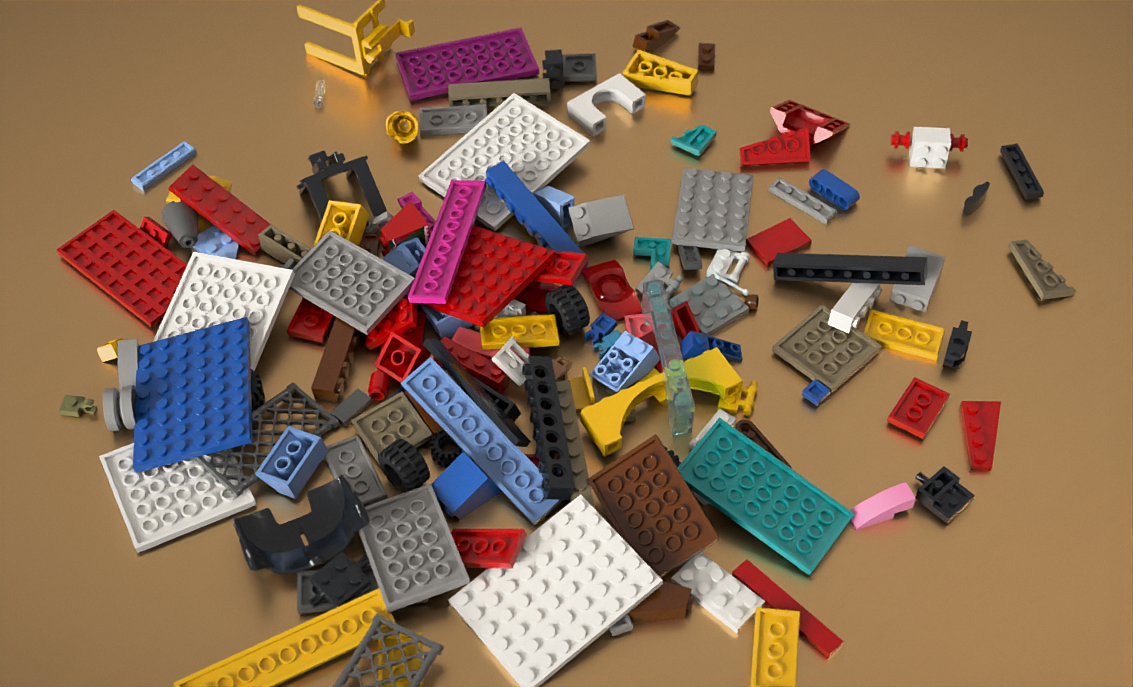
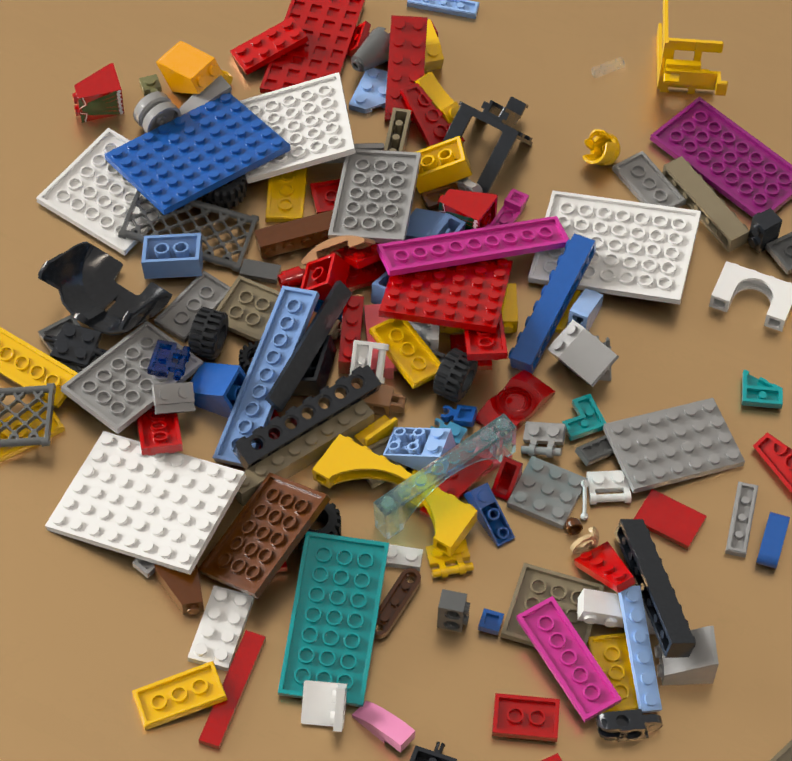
camera: 60 degrees right, 5 degrees up
none -> red slope [72,63,124,123]
none -> clear blue plate [147,340,191,381]
none -> light grey plate [152,382,196,415]
none -> light orange slope [156,41,223,94]
none -> red plate [230,17,309,75]
none -> yellow tile [265,167,308,223]
none -> medium nougat slope [301,235,375,265]
none -> white bracket [301,680,347,732]
none -> red wing [400,83,465,147]
none -> yellow slope [415,71,460,123]
none -> dark grey brick [437,589,470,632]
none -> dark pink plate [516,596,622,723]
none -> tan piece [570,526,599,554]
none -> red wing [574,541,636,593]
none -> light blue plate [618,585,662,713]

